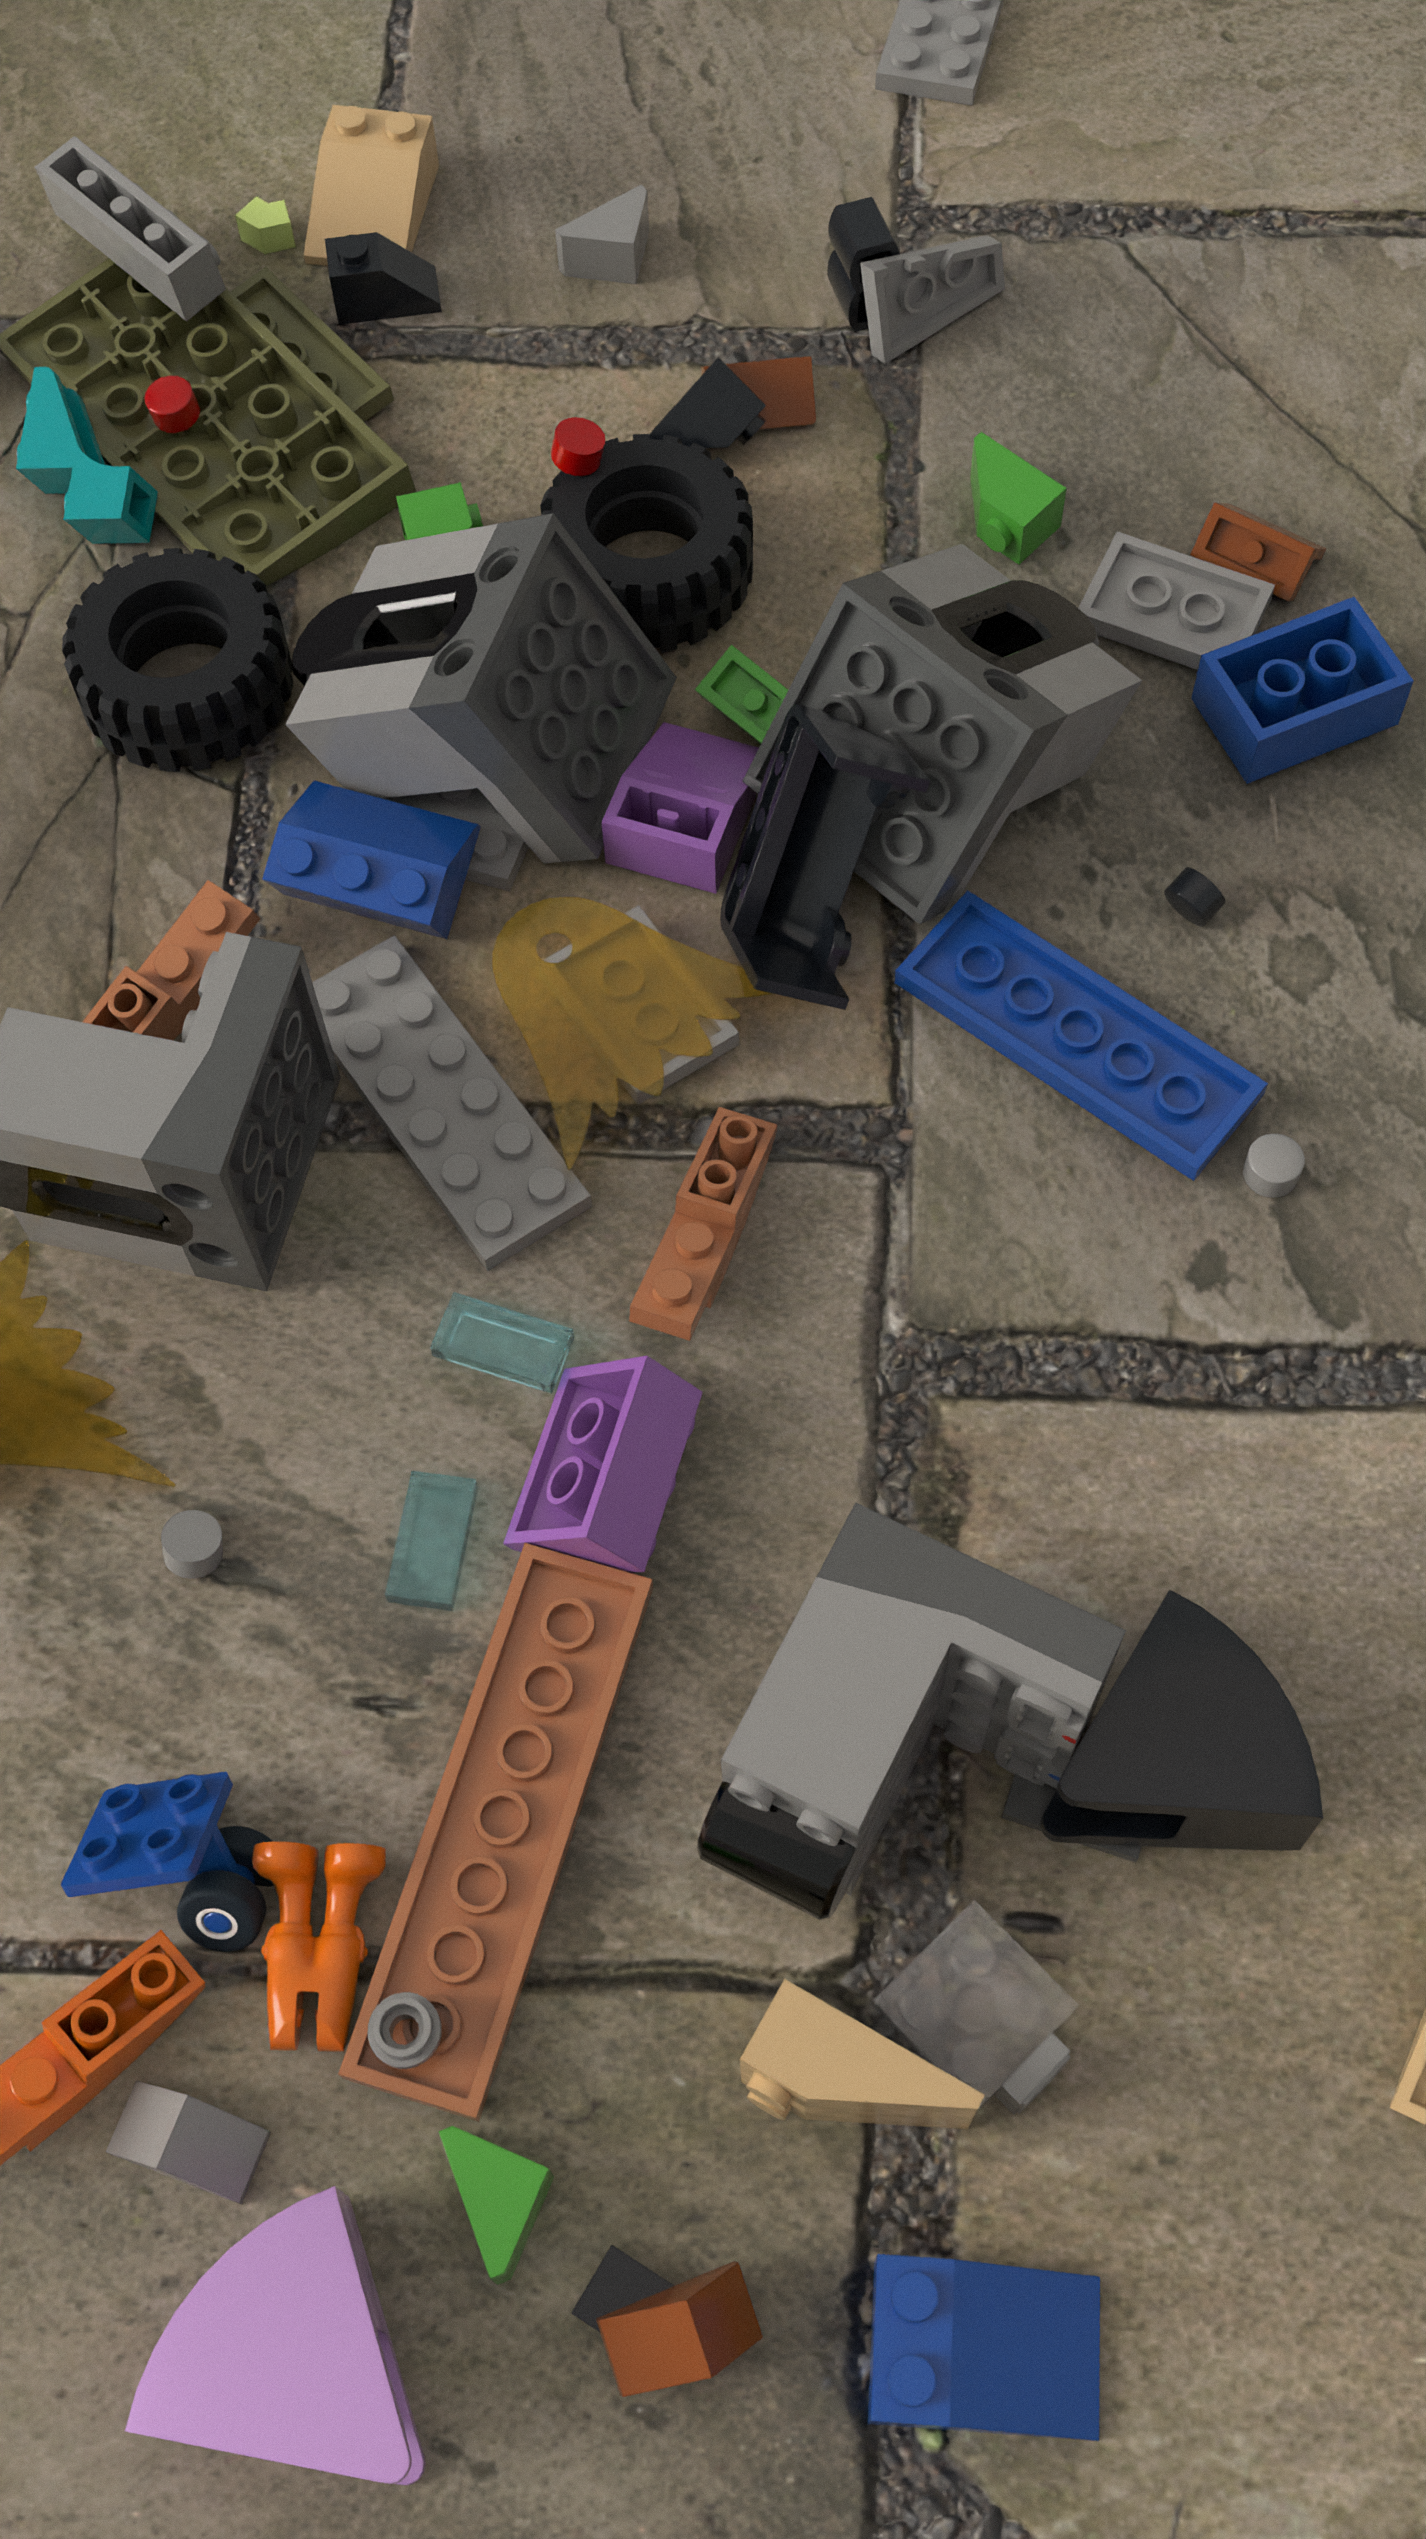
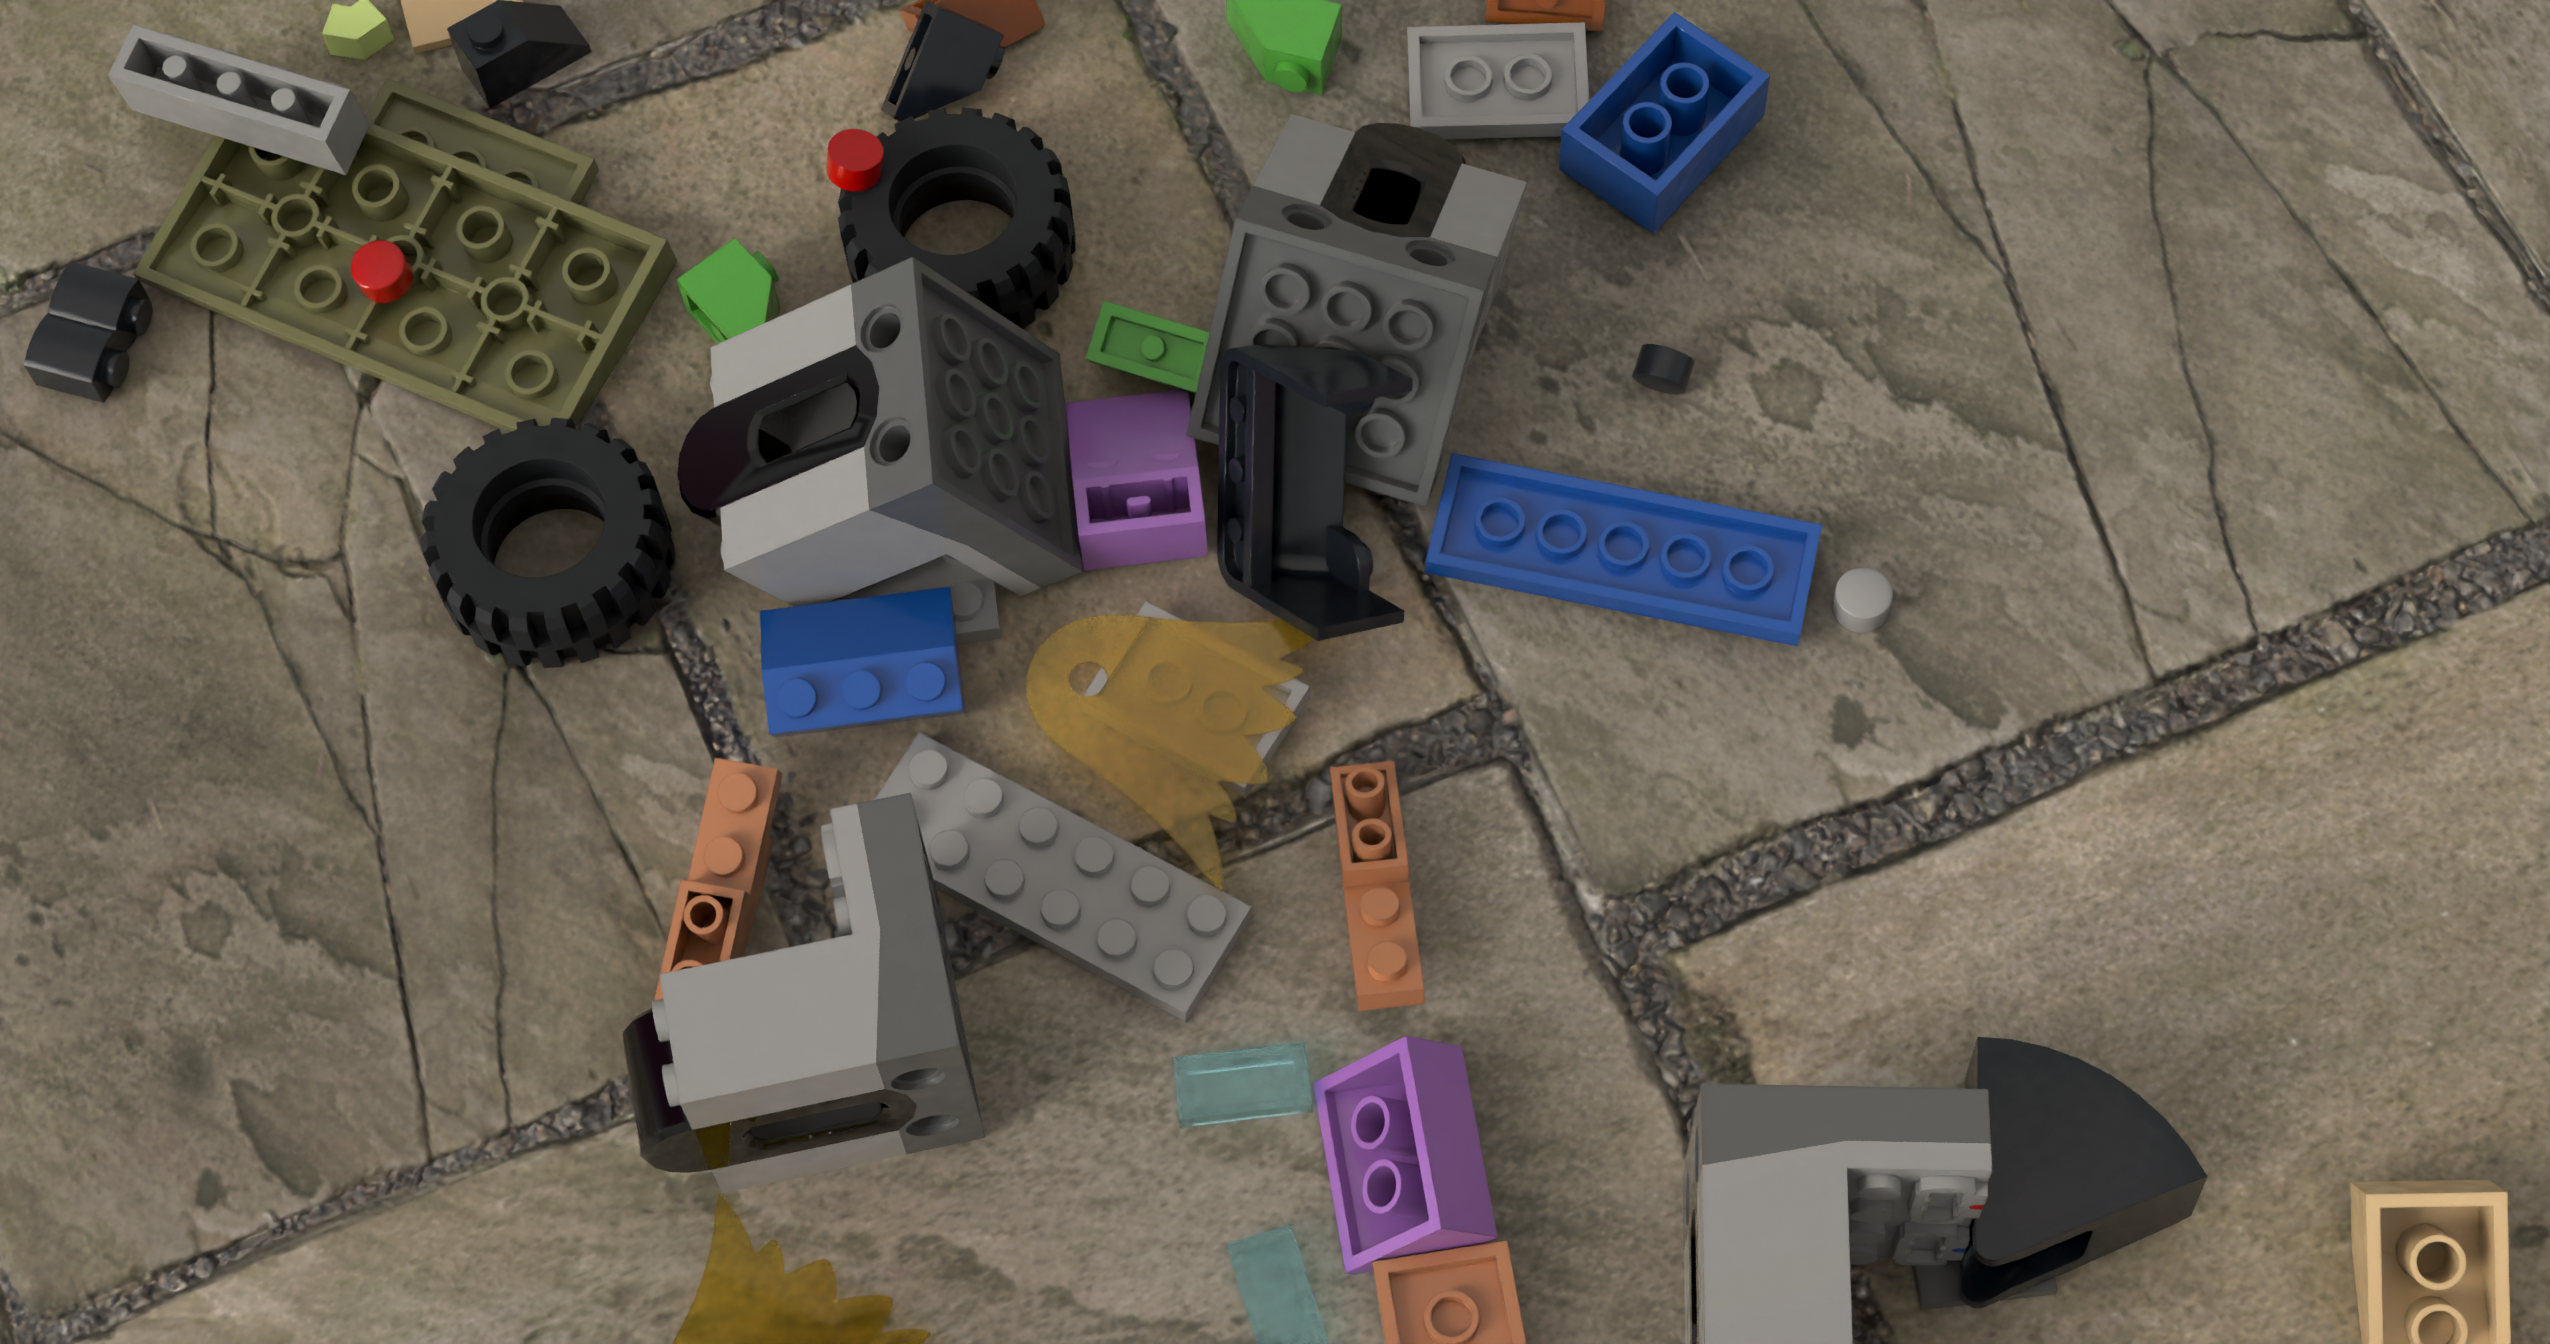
camera: 25 degrees left, 0 degrees up
teal arch [16,367,158,544] -> none

